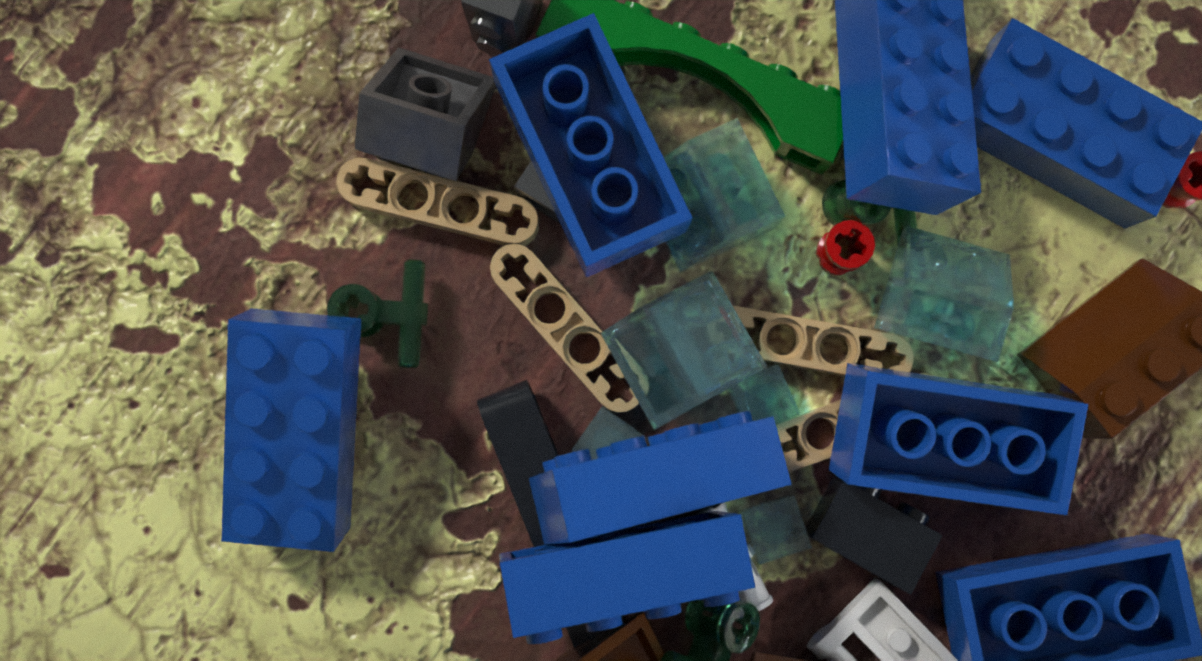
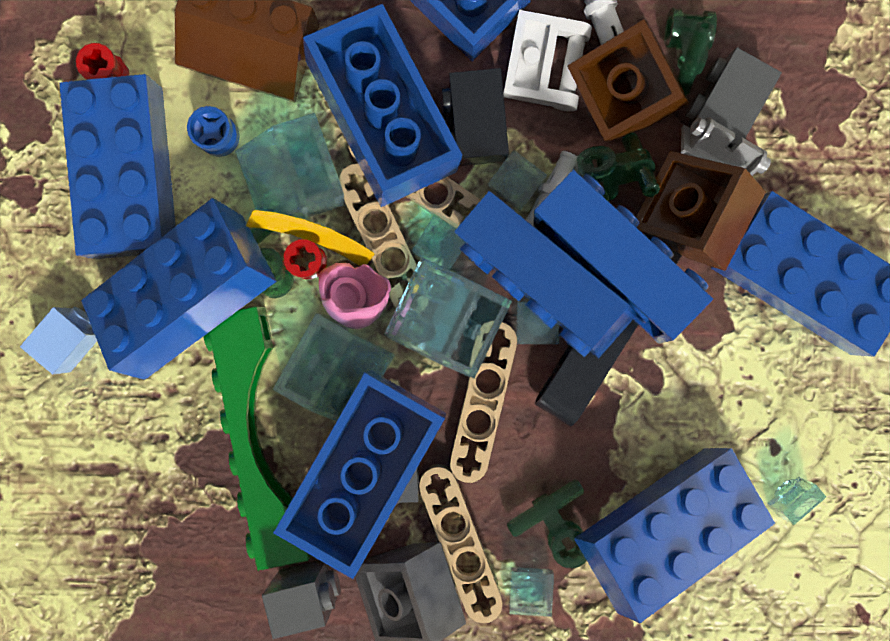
camera: 125 degrees left, 5 degrees up
none -> blue wheel [187,106,240,157]
none -> yellow sticker [246,210,375,266]
none -> bright pink hair [319,263,391,329]
none -> clear light blue plate [508,567,554,617]
none -> clear light blue plate [767,477,826,525]

